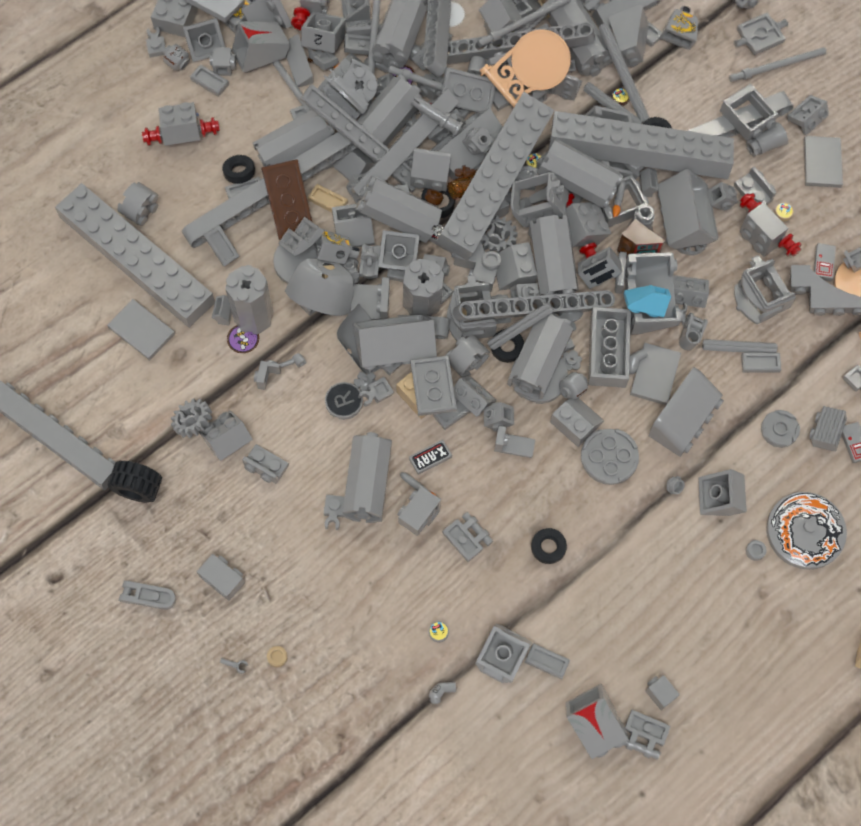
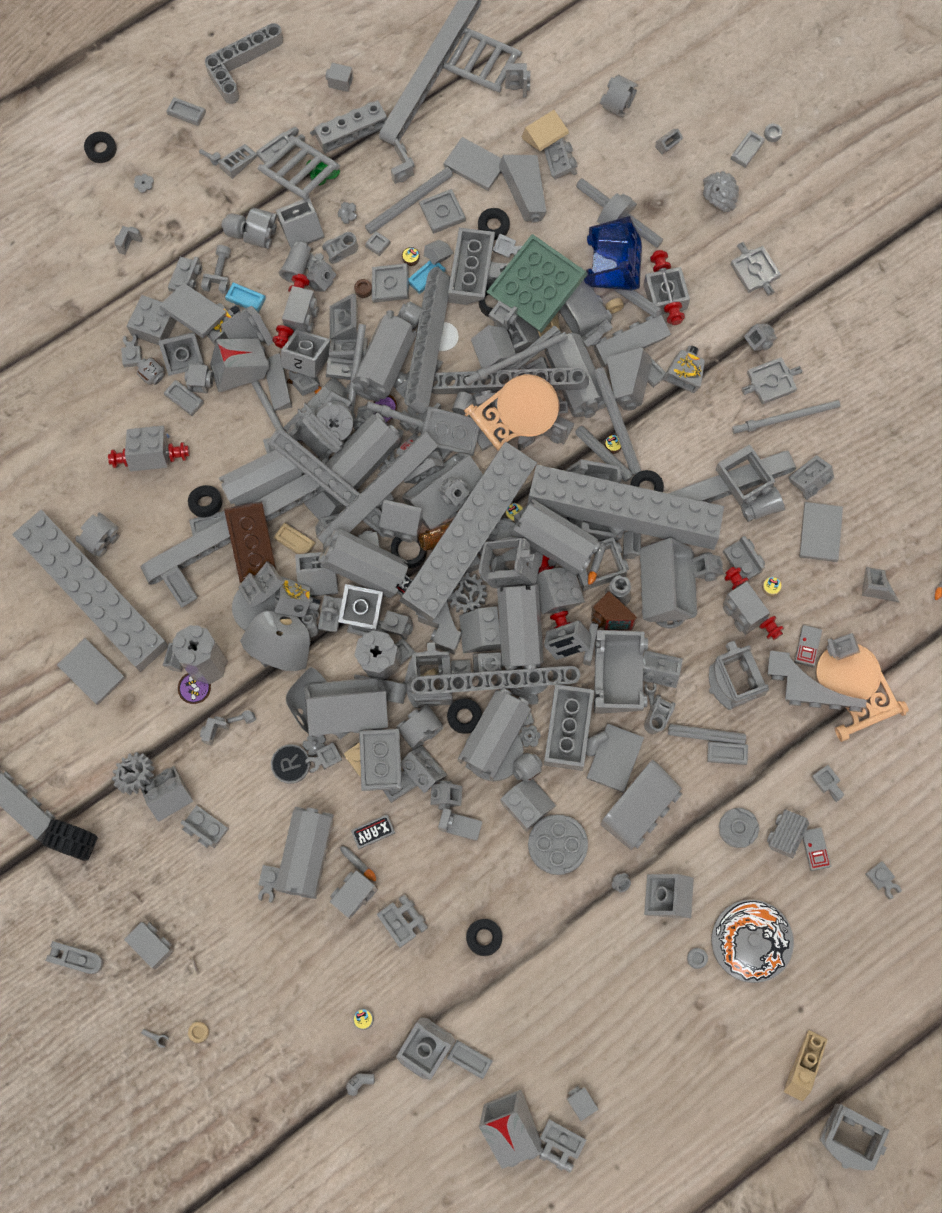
camera: 10 degrees right, 5 degrees up
light grey bracket [351,277,390,320] -> none
light grey pin [410,95,463,137] -> none
reddish brown tile [425,189,444,205] -> none
reddish brown plant [455,165,475,177] -> none
light grey tile [482,251,501,271] -> none
light grey axle [487,303,553,350] -> none
medium azure slope [623,285,671,317] -> none

